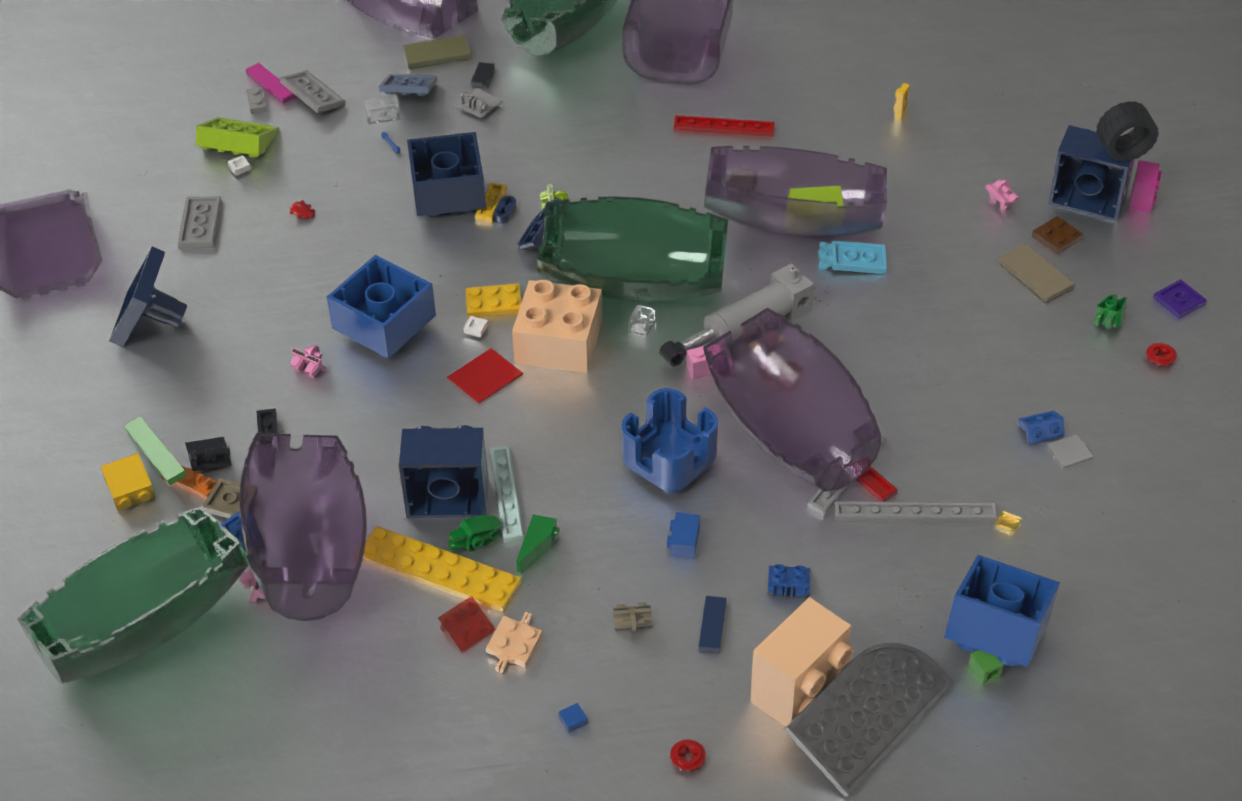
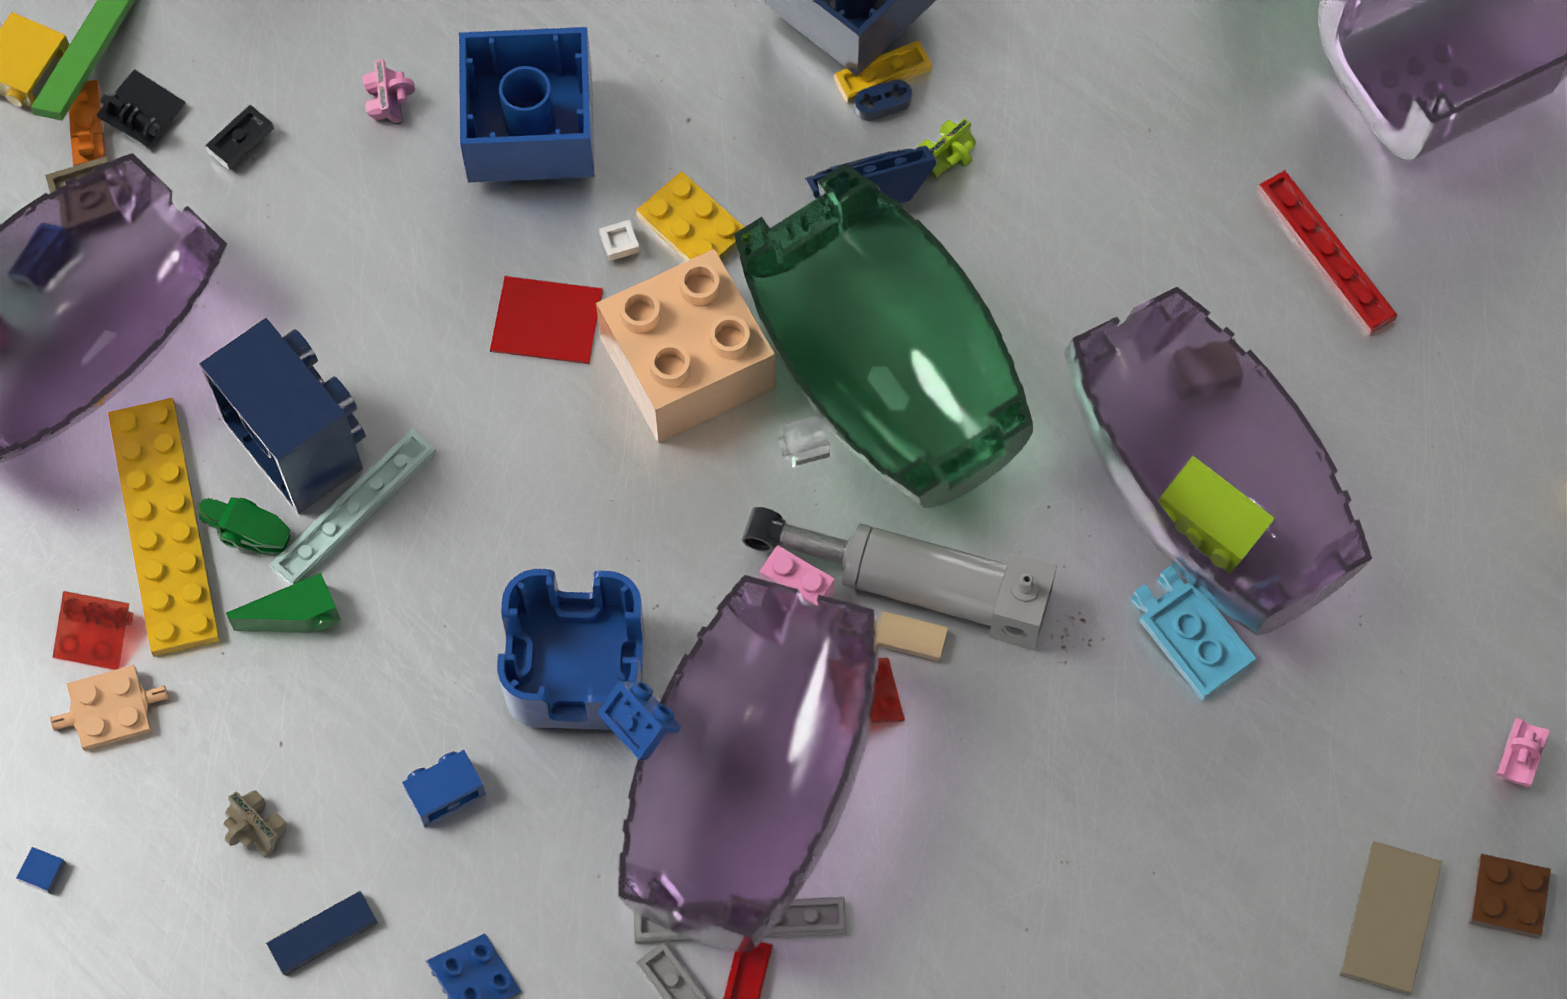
camera: 50 degrees right, 20 degrees up
none -> blue bracket [597,680,682,760]

